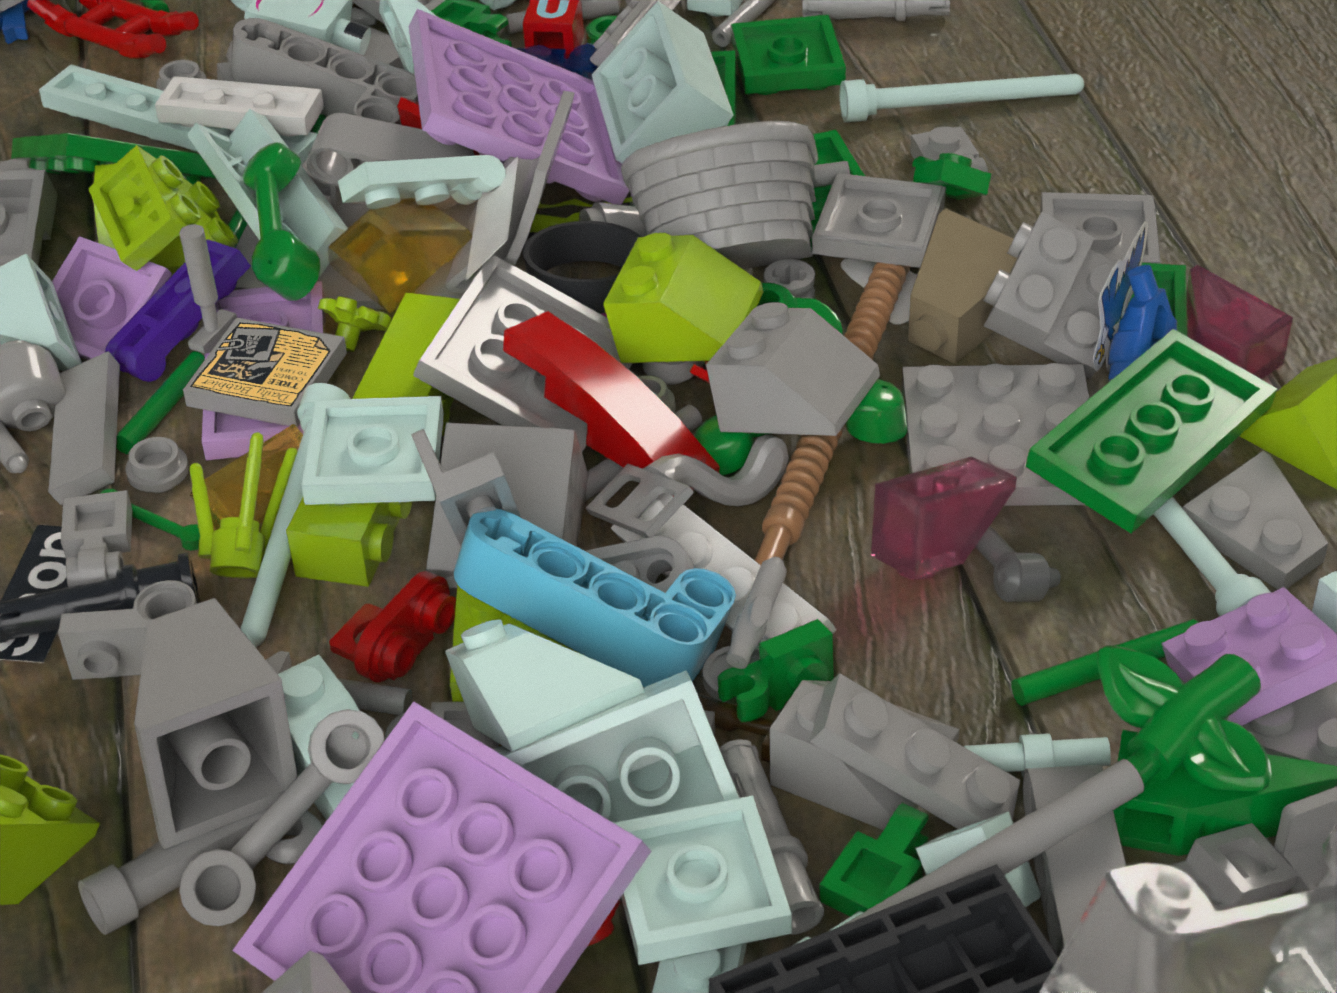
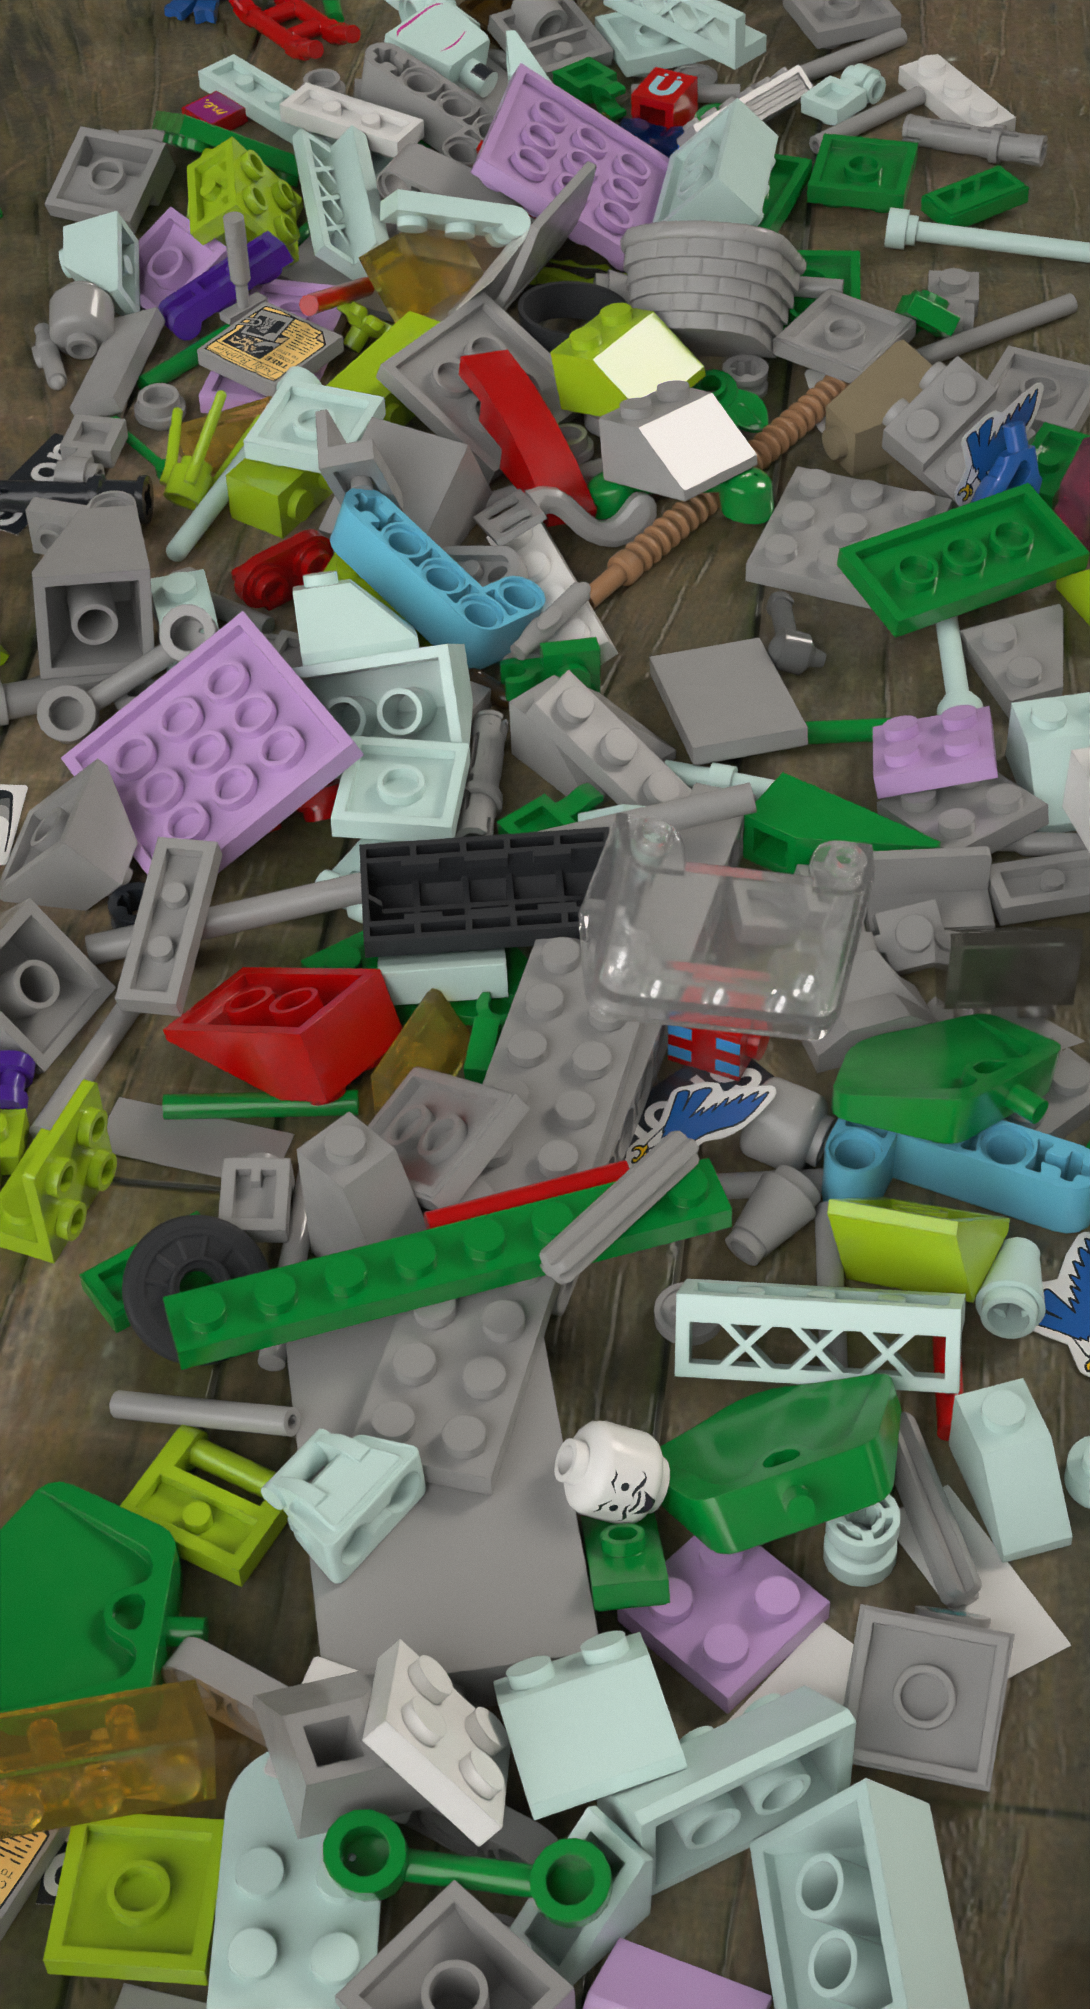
camera: 20 degrees right, 5 degrees up
green piece [242,142,321,301] -> none
clear pink slope [871,456,1017,580] -> none
green plant [1097,645,1272,791] -> none
none -> tile [181,90,248,131]
none -> red bar [299,277,375,316]
none -> light grey tile [649,638,808,765]
none -> light grey piece [915,293,1078,365]
none -> green plate [921,165,1029,227]

